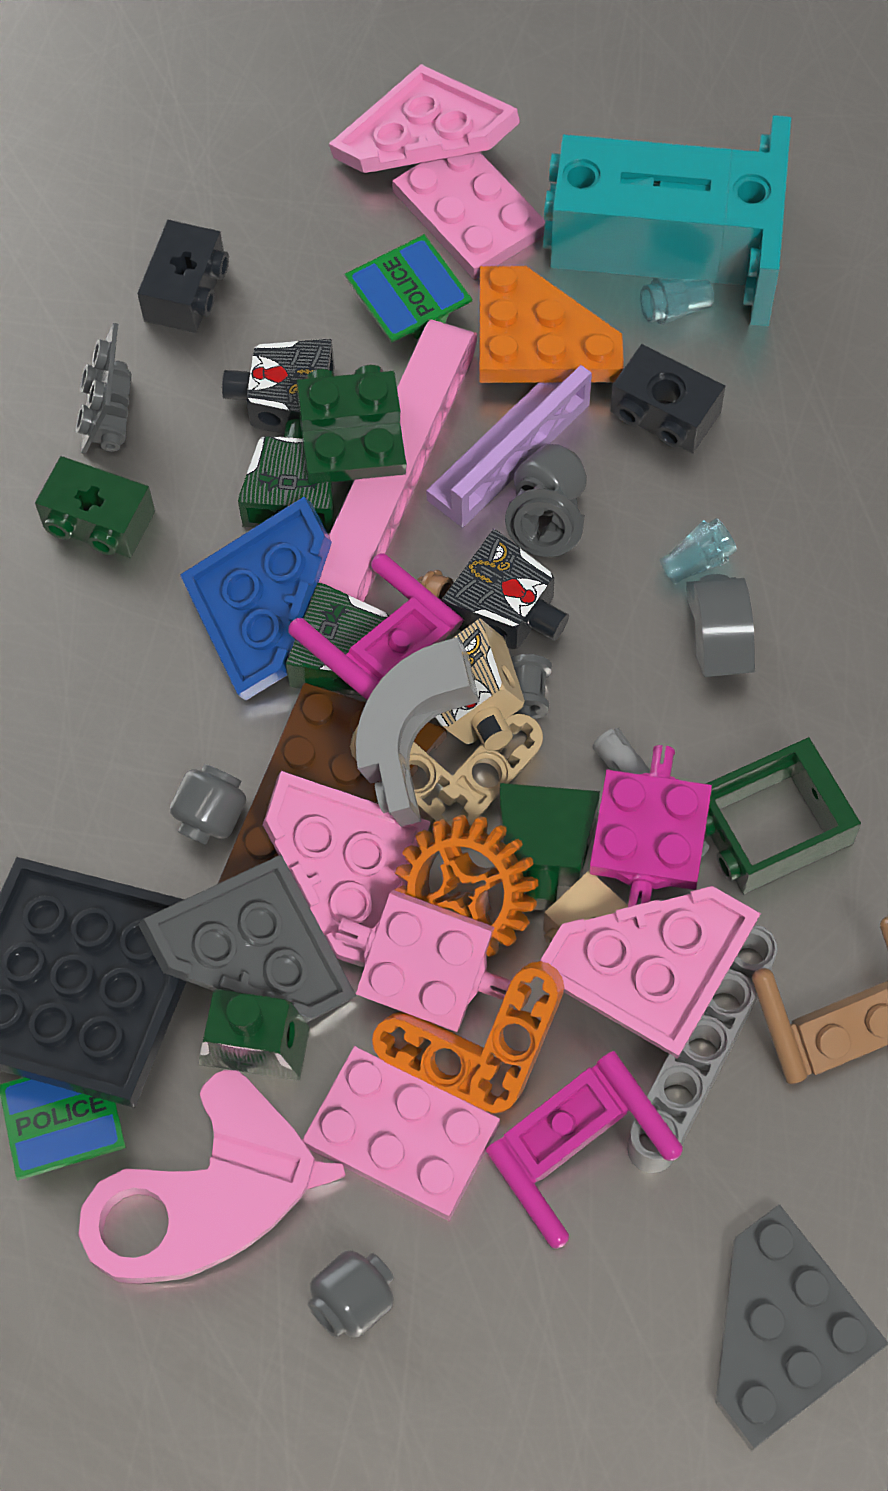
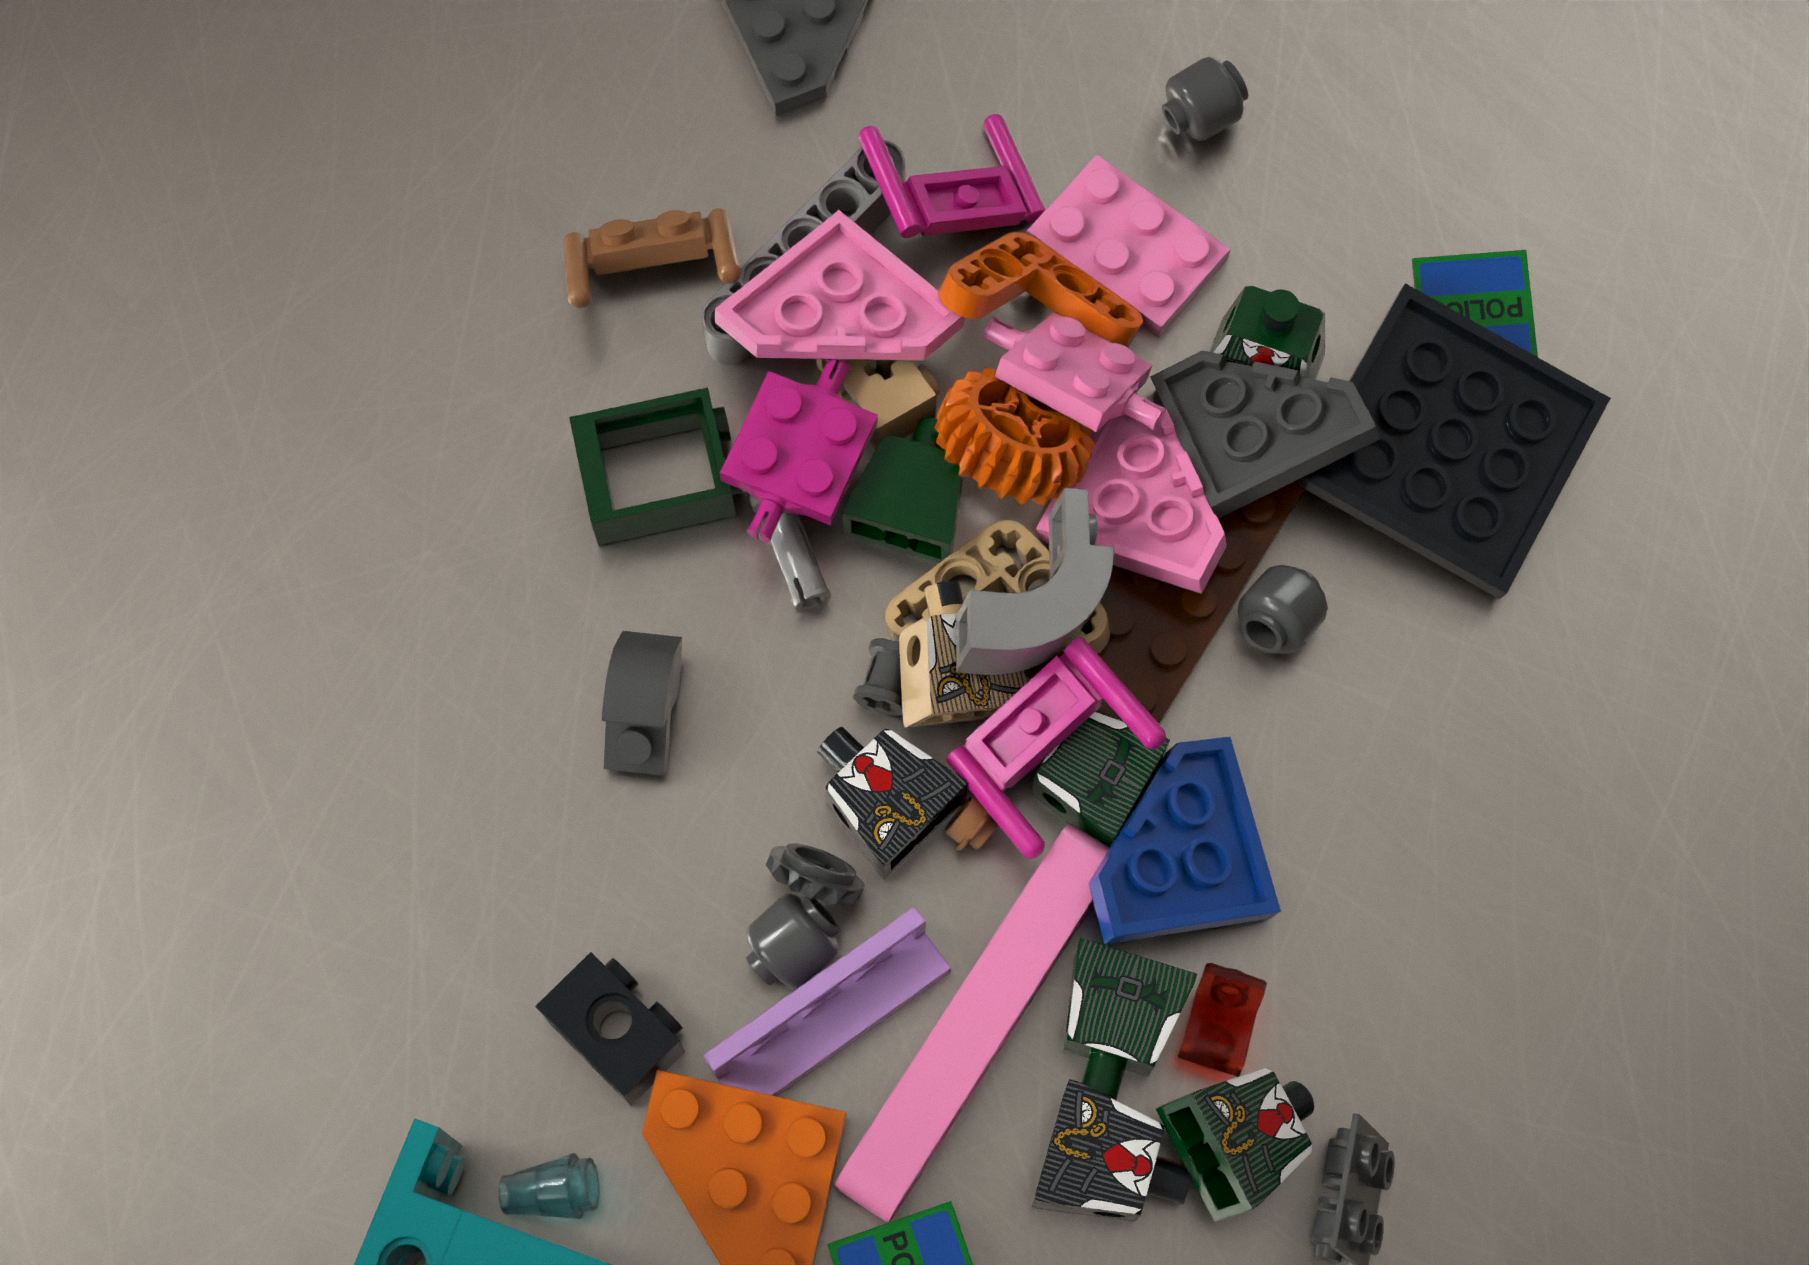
camera: 170 degrees left, 5 degrees up
dark green brick [35,456,155,558] -> none
bright pink animal [78,1070,345,1284] -> none
dark green plate [297,365,407,484] -> none
clear light blue cone [660,518,737,584] -> none
none -> torso [1156,1068,1314,1222]
none -> clear red bracket [1177,963,1267,1077]

